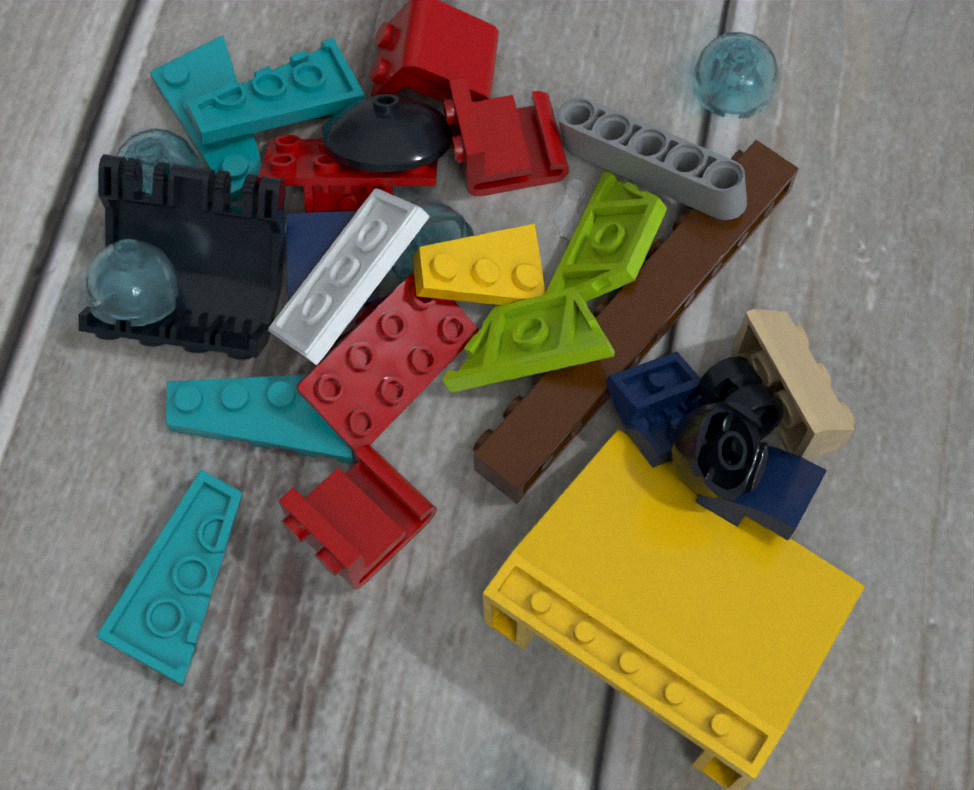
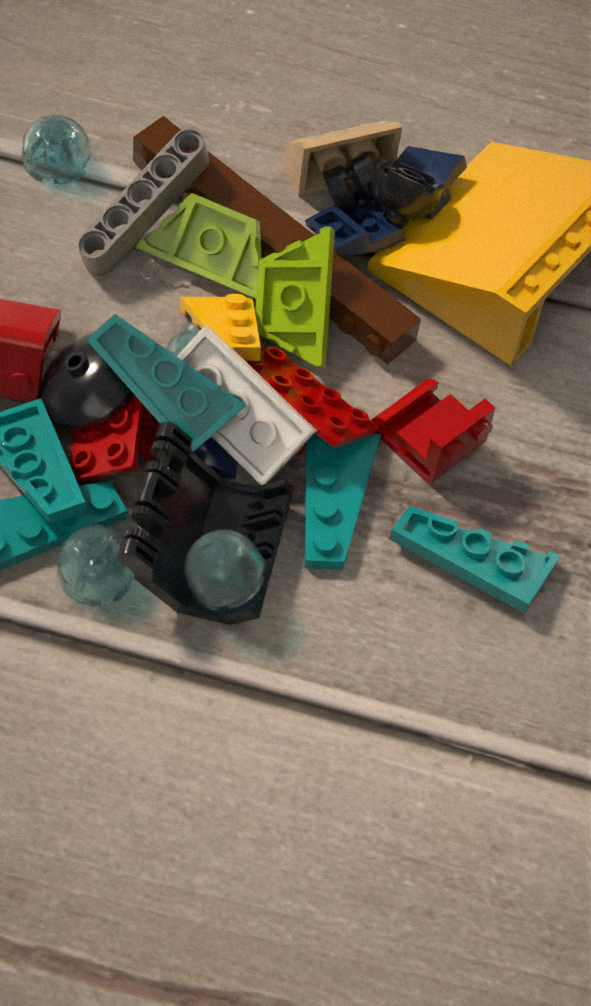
camera: 95 degrees left, 10 degrees down
red piece [443,78,569,196] -> none
none -> teal wing [86,314,246,452]

